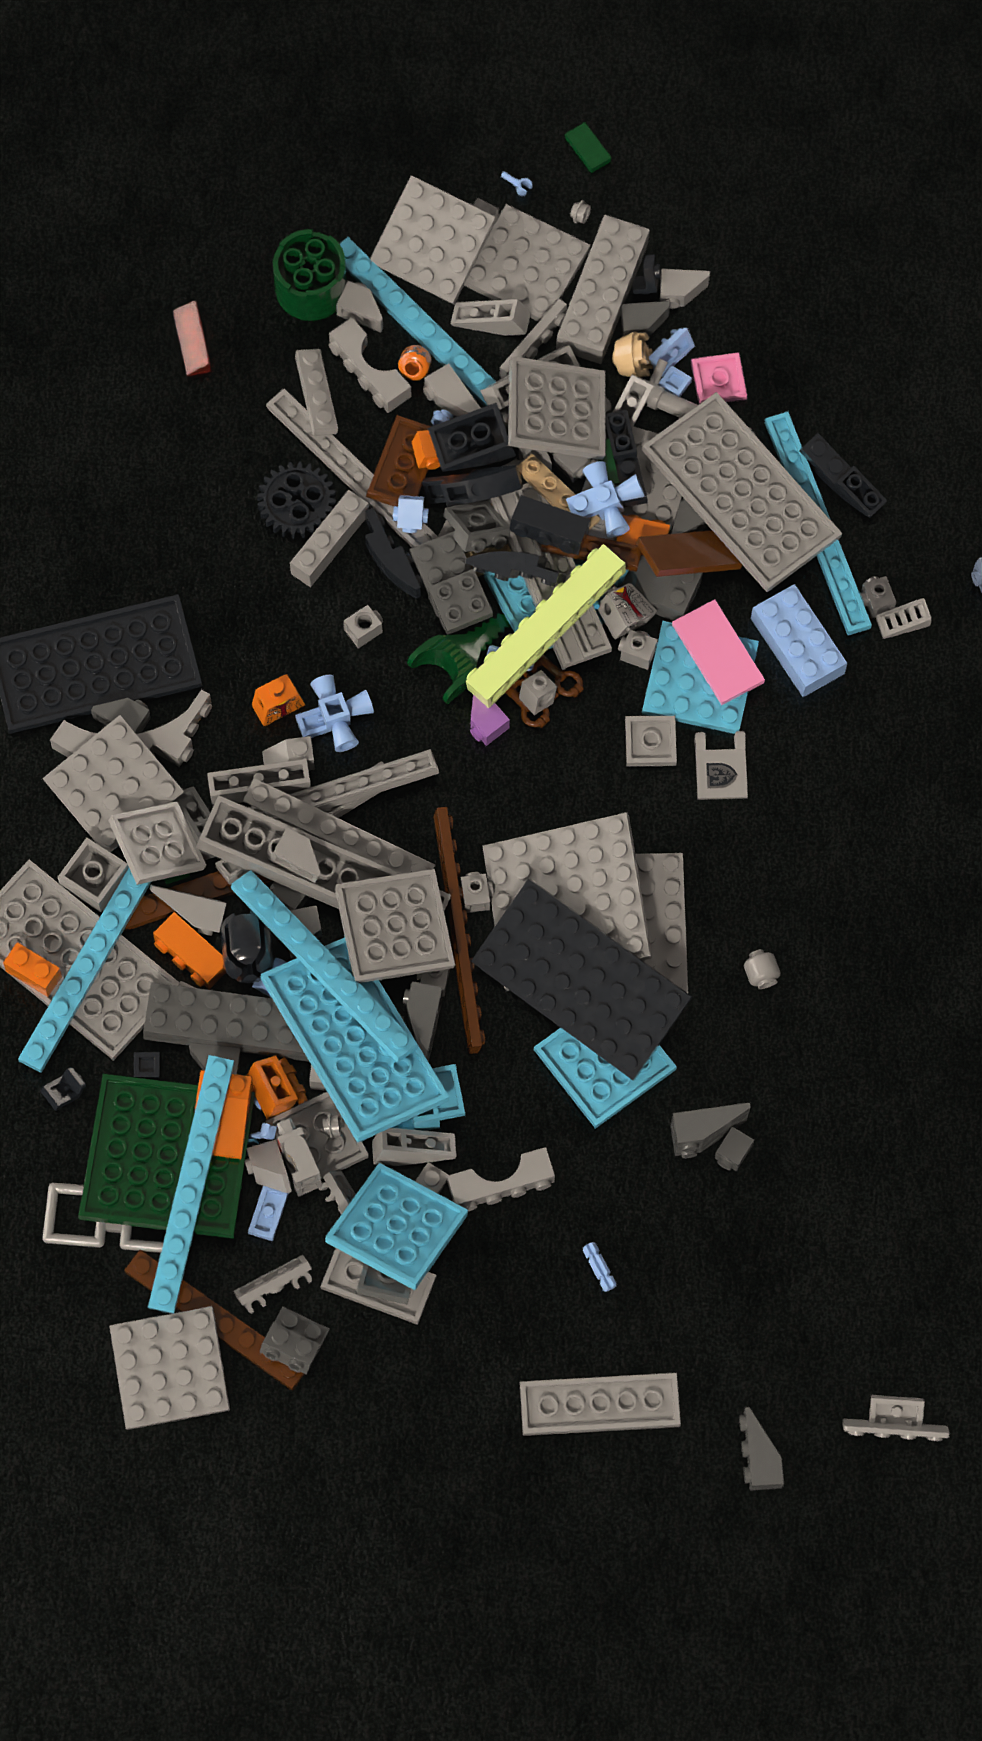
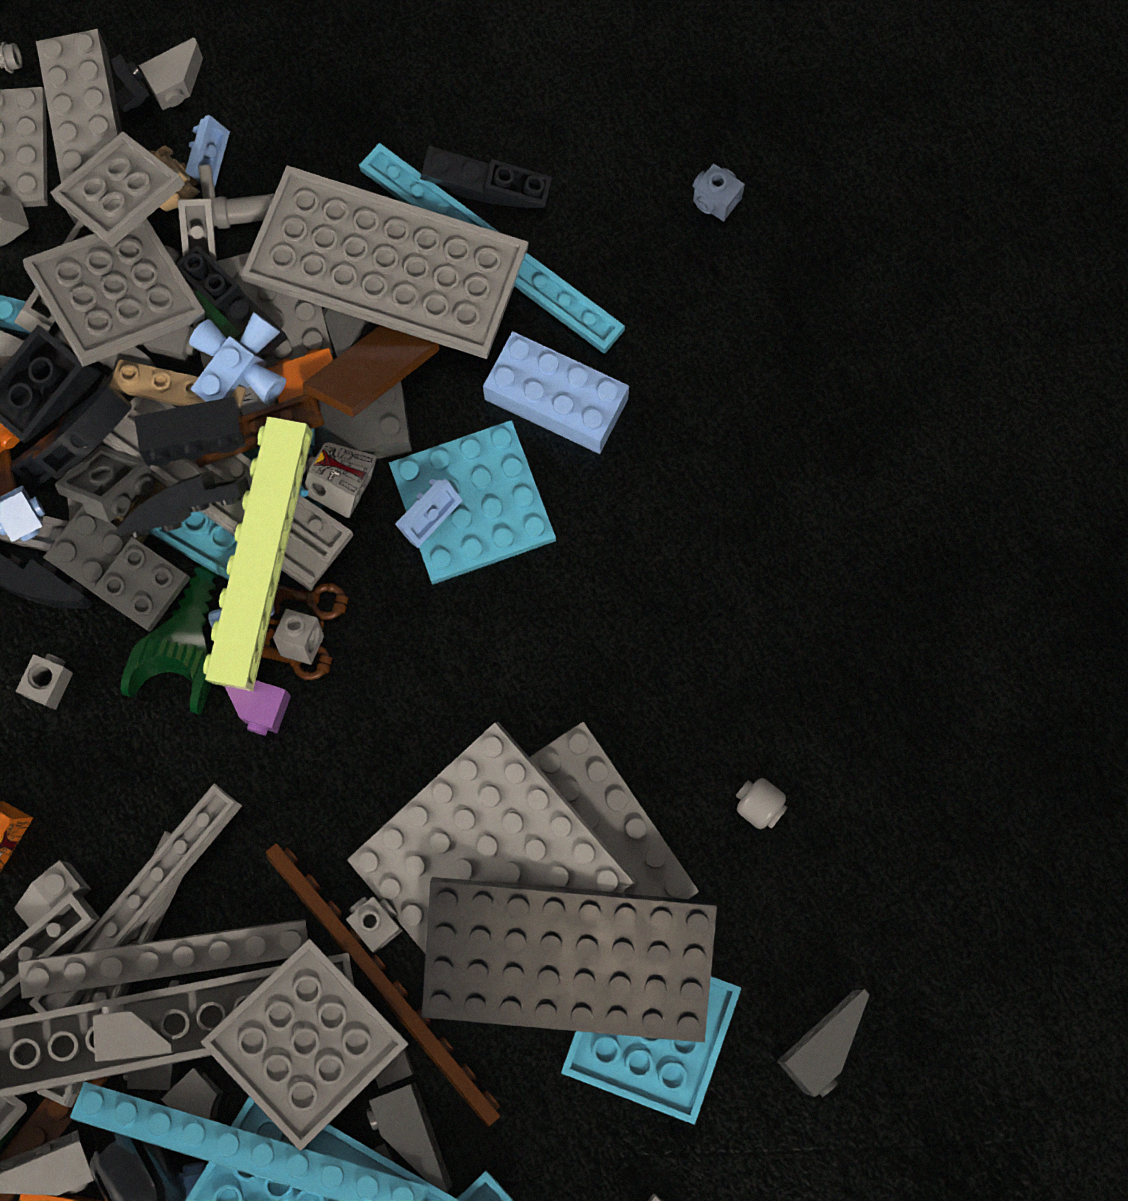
camera: 30 degrees left, 5 degrees up
light blue brick [295,675,374,752] -> none
light grey plate [500,299,567,379] -> none
light grey brick [618,630,658,670] -> none
dark grey slope [621,301,670,337] -> none
light grey plate [625,716,677,766] -> none
light blue plate [658,366,692,397] -> none
bright pink tile [672,600,765,705] -> none
bright pink tile [691,353,747,404] -> none
light grey flag [695,731,748,800] -> none
dark grey brick [715,1127,754,1171] -> none
flat silver brick [859,576,896,618] -> none
light grey slope [876,598,931,639] -> none
none -> light grey plate [50,132,185,247]
none -> light blue plate [395,479,463,548]

